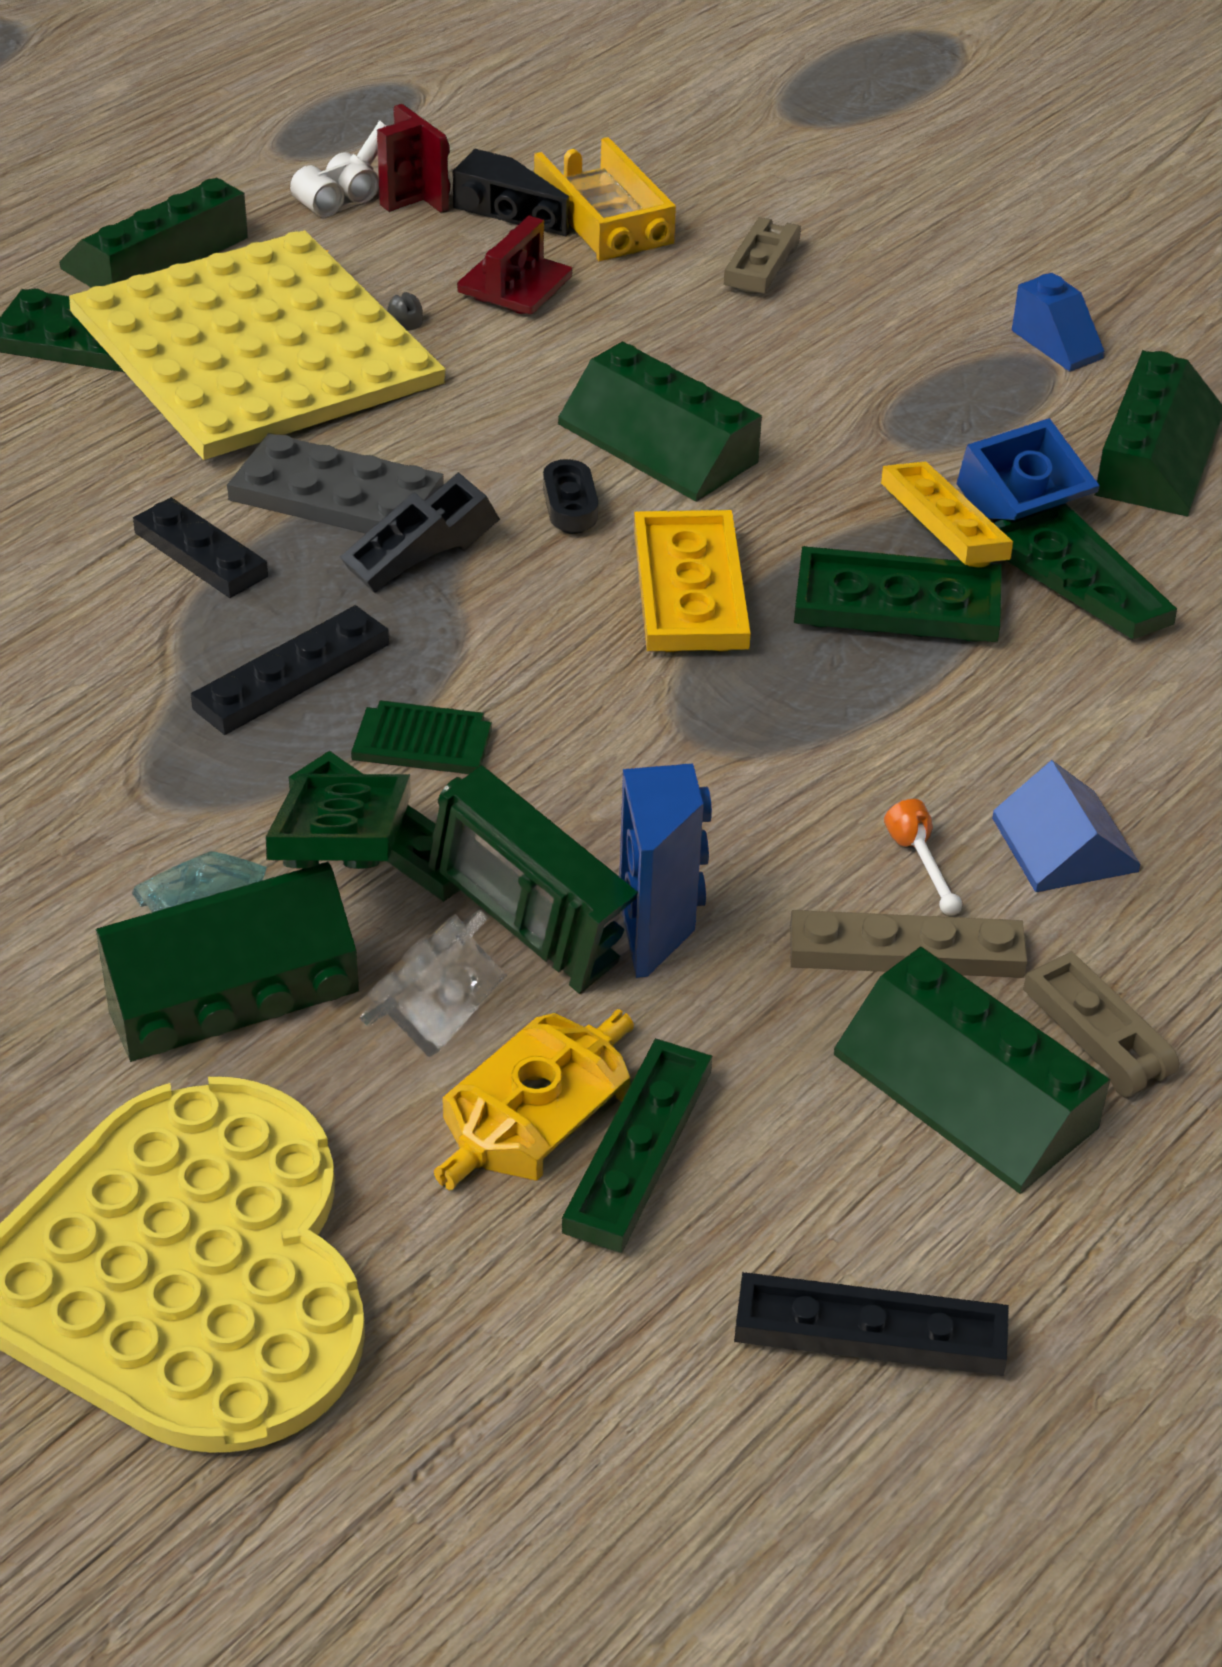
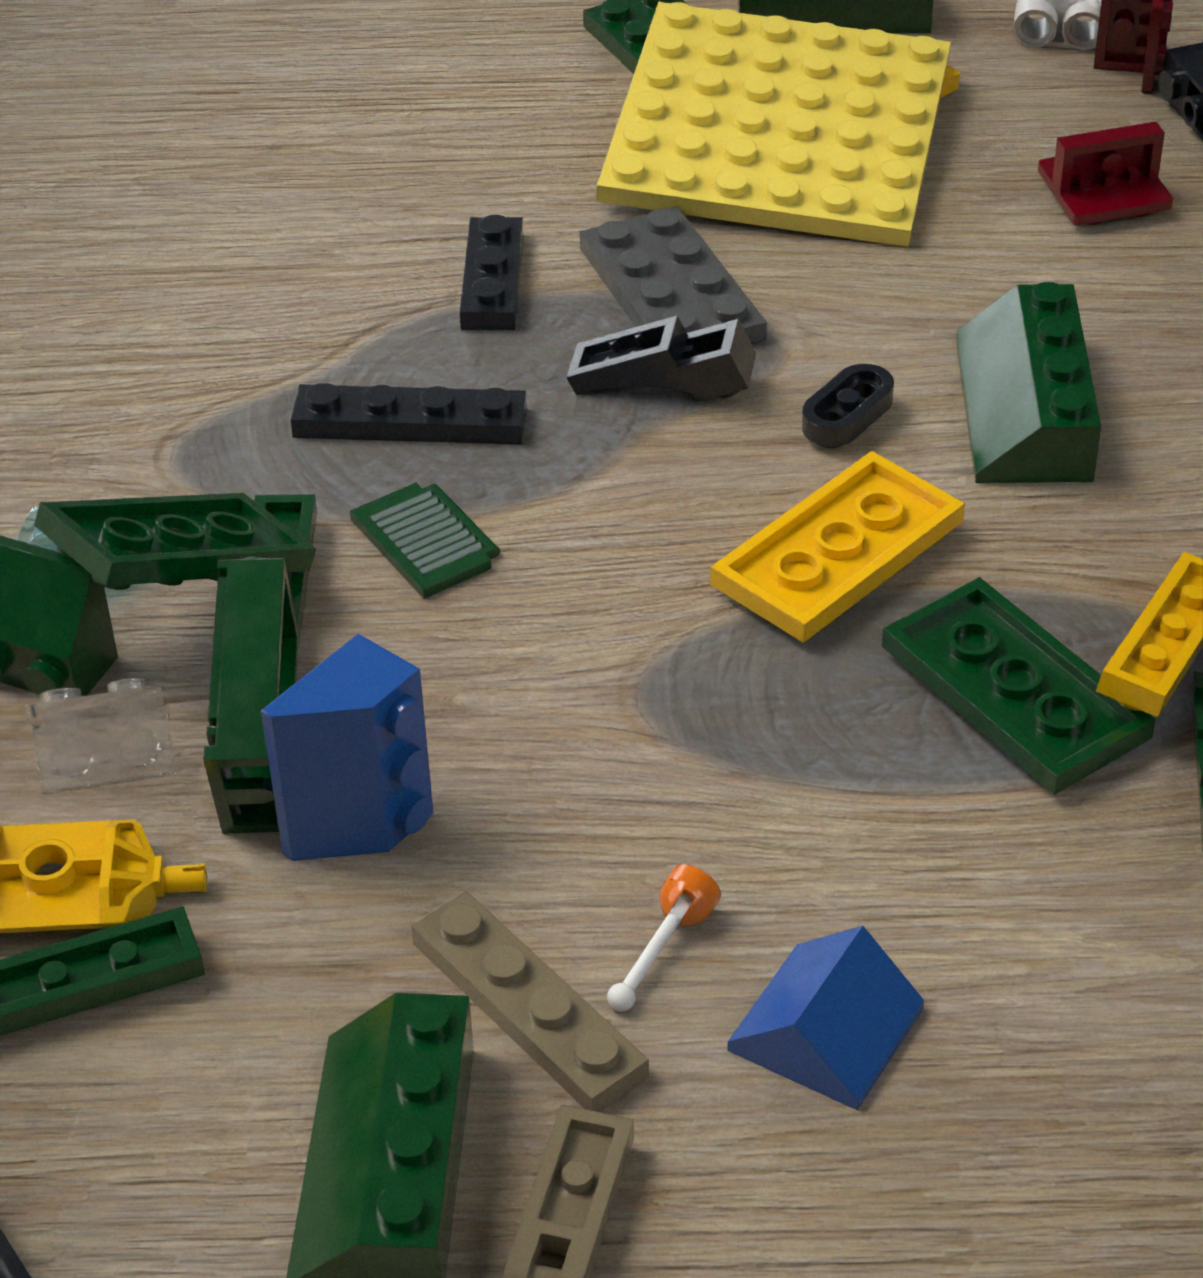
camera: 50 degrees right, 0 degrees up
dark grey hinge [387,292,423,331] -> none

